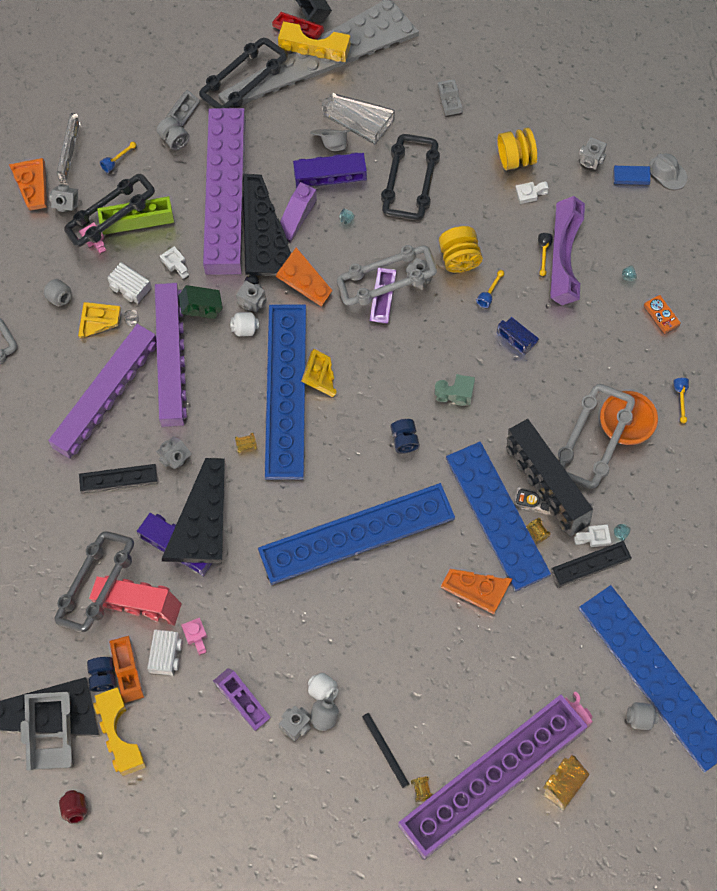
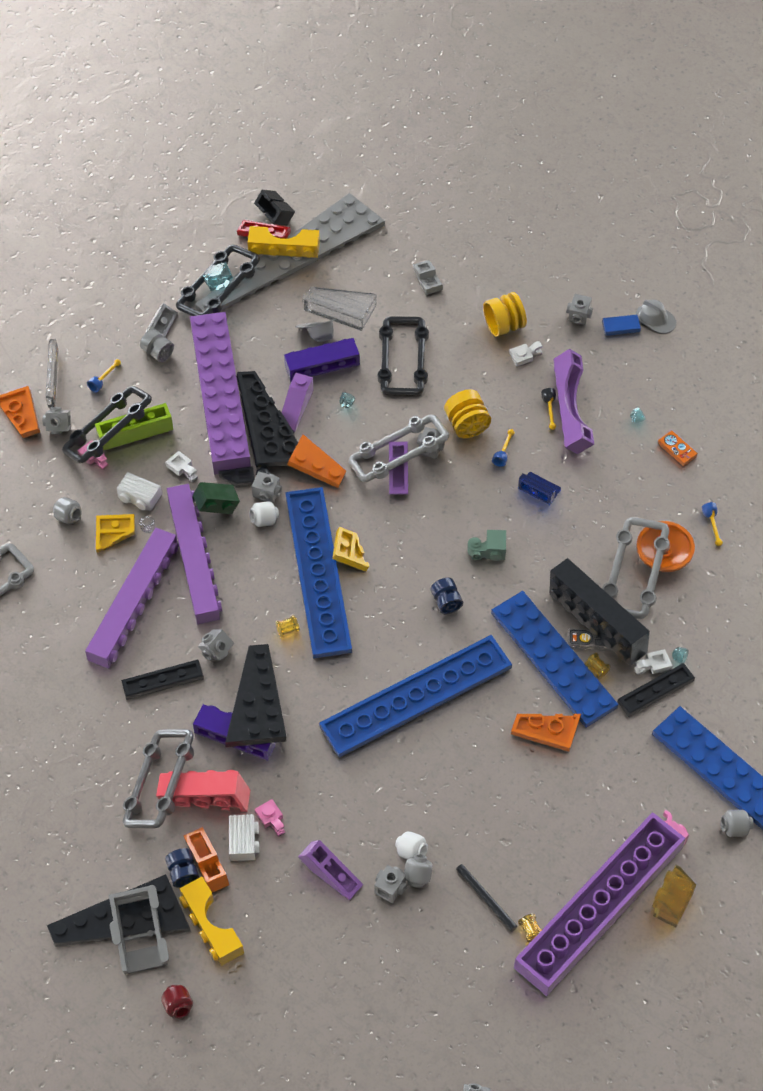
camera: 10 degrees left, 10 degrees down
none -> clear light blue brick [203,262,233,291]
none -> black tile [219,466,255,488]

